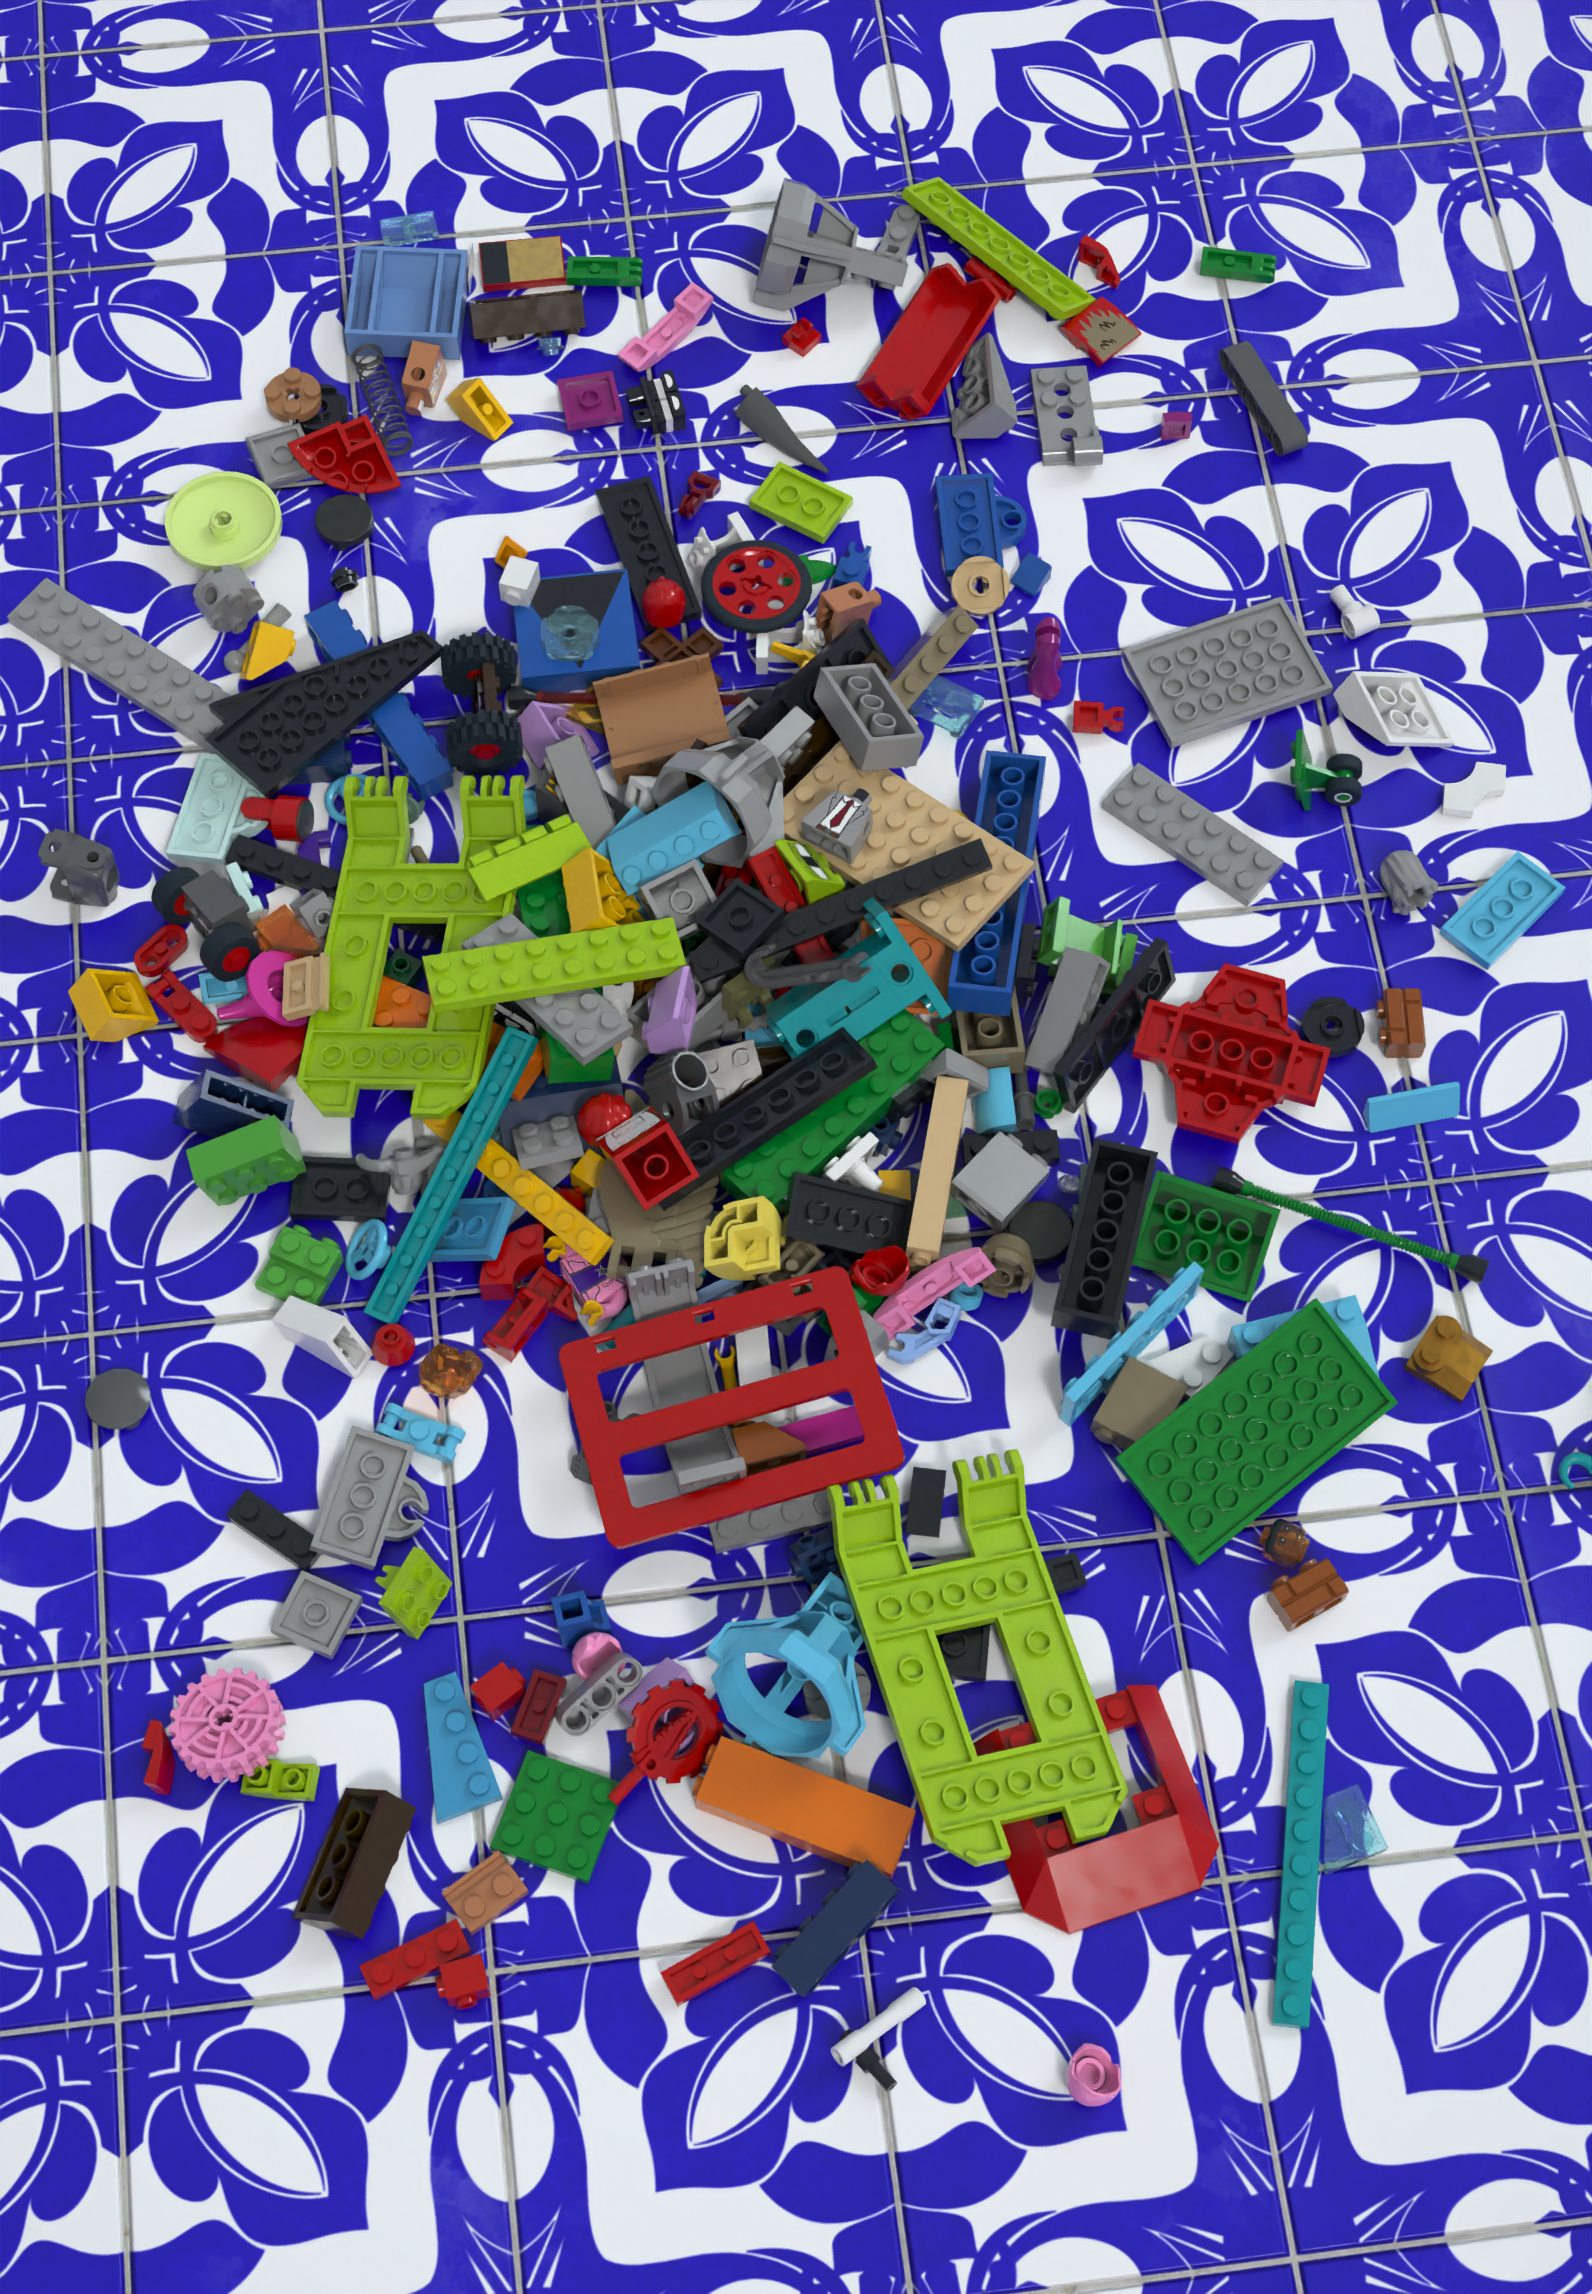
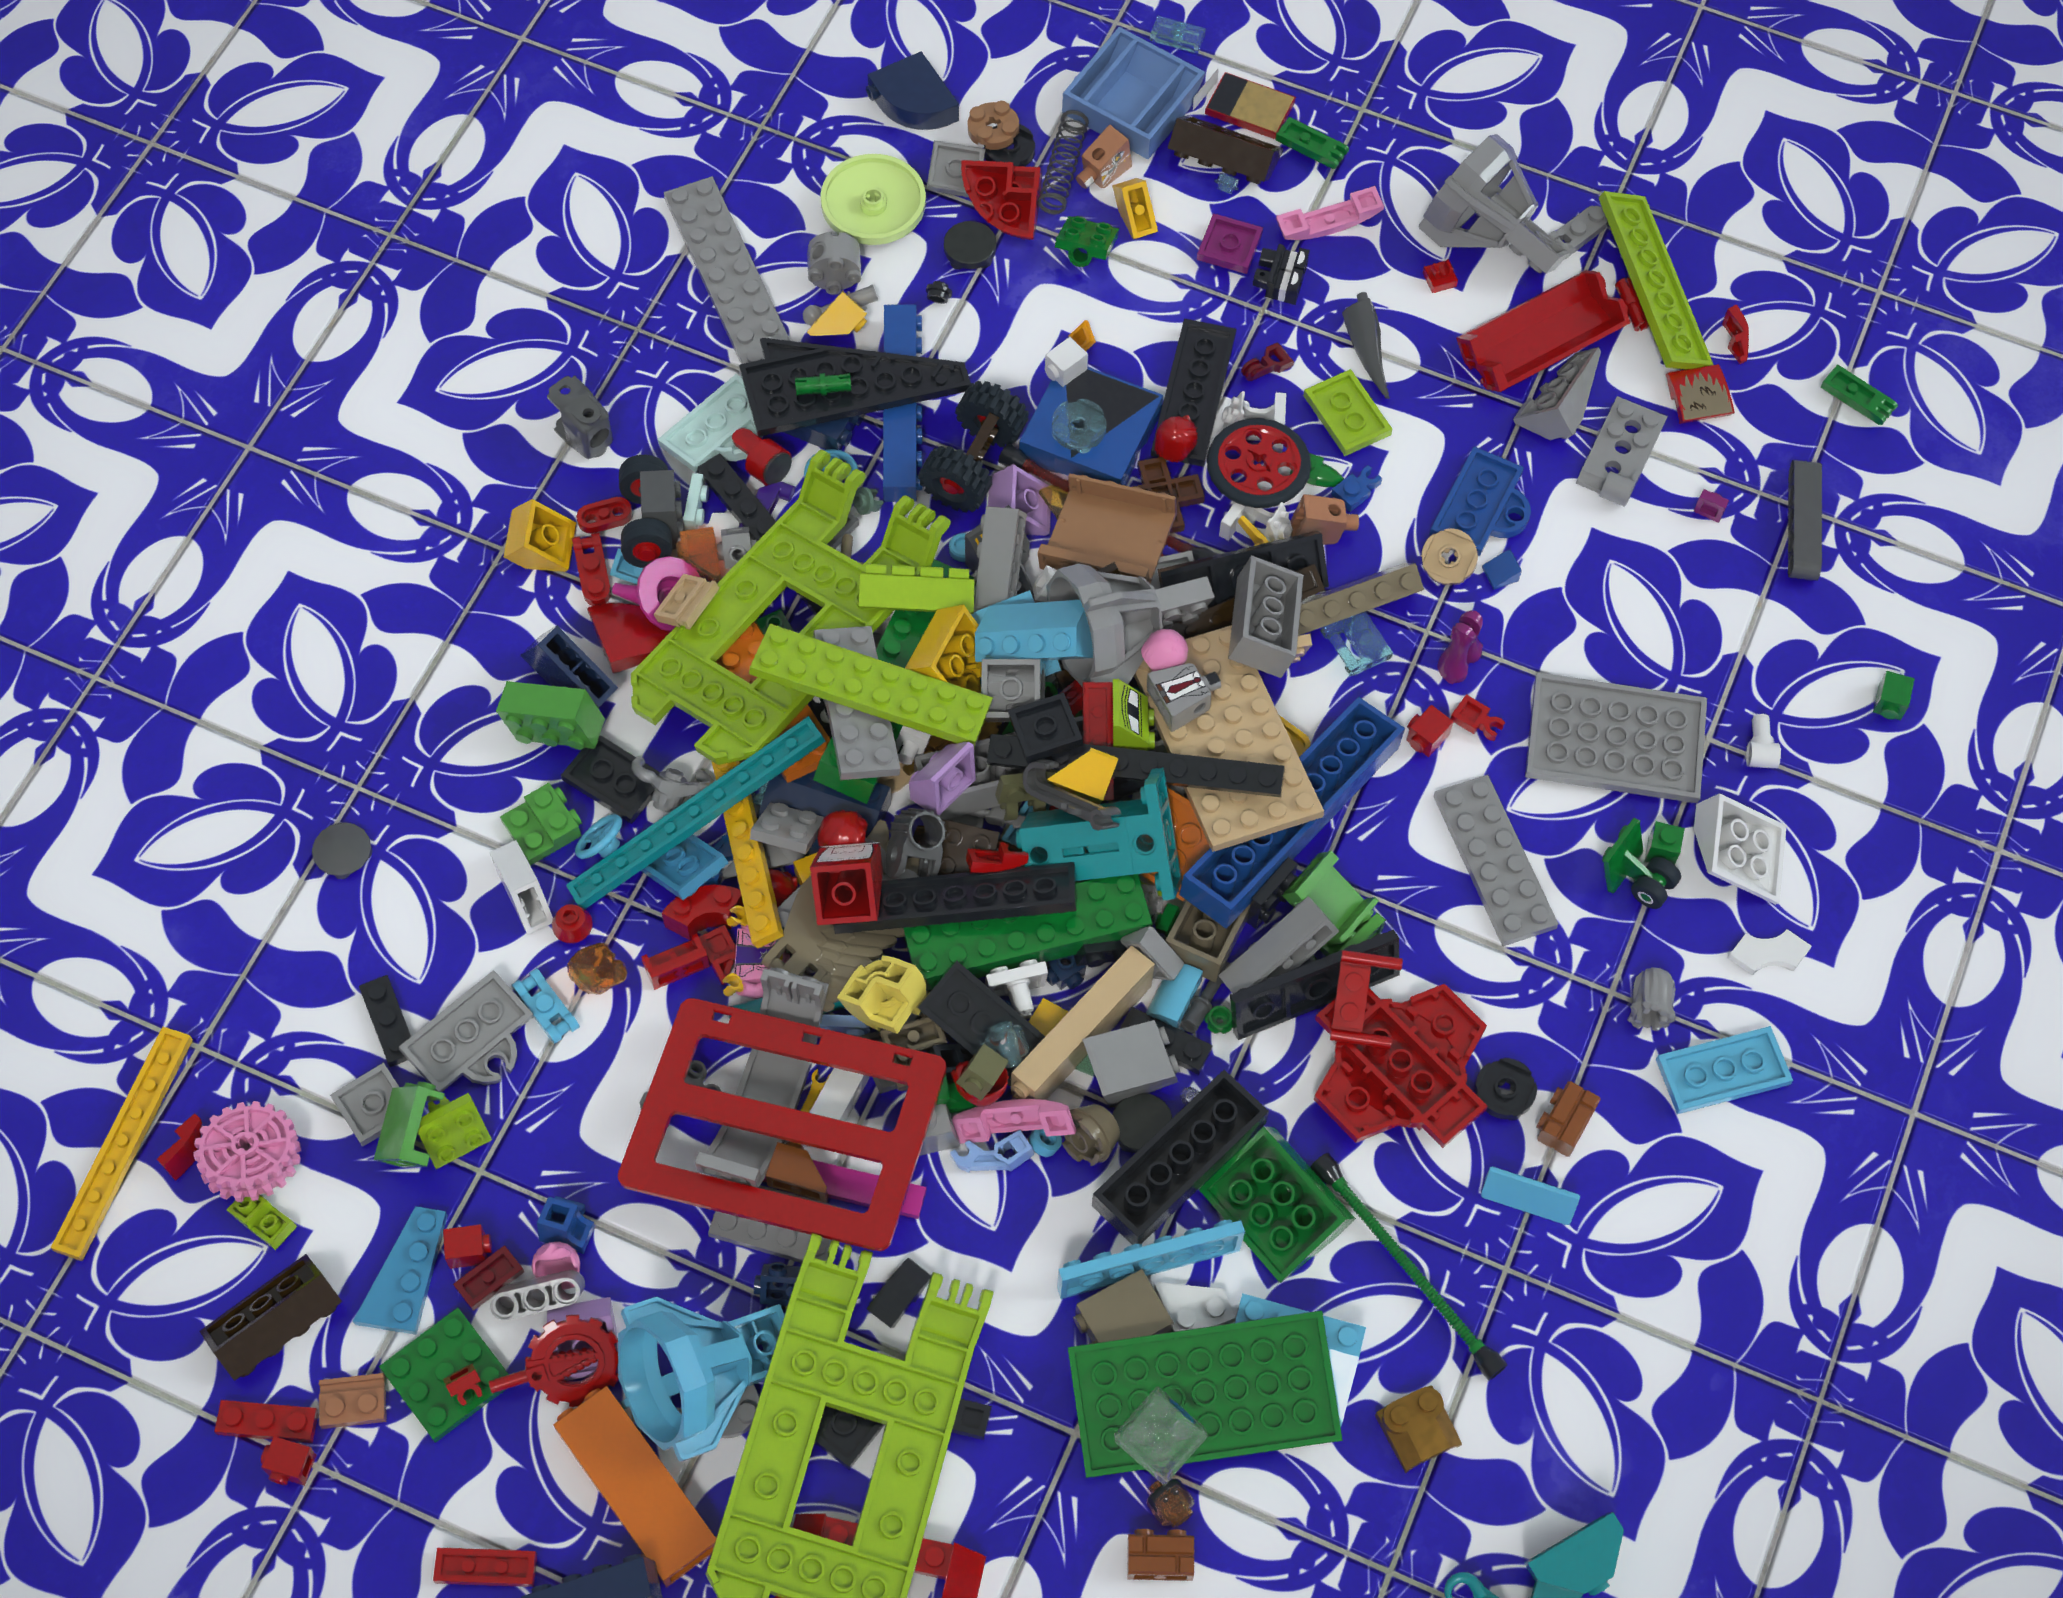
camera: 30 degrees right, 0 degrees up
none -> yellow plate [51,1026,193,1261]
none -> bright green panel [374,1082,445,1168]
none -> red tile [443,1364,482,1406]
none -> green pin [795,373,851,396]
none -> dark blue brick [866,51,959,130]
none -> olive brick [956,1044,1009,1101]
none -> red slope [966,842,1029,873]
none -> clear light blue head [985,1020,1029,1068]
none -> yellow slope [1047,748,1118,804]
none -> green plate [1055,216,1119,267]
none -> clear brick [1114,1386,1208,1486]
none -> bright pink hair [1141,629,1188,671]
none -> red plate [1330,950,1403,1049]
none -> red brick [1406,705,1454,757]
none -> green brick [1644,821,1685,865]
none -> green brick [1873,671,1915,720]

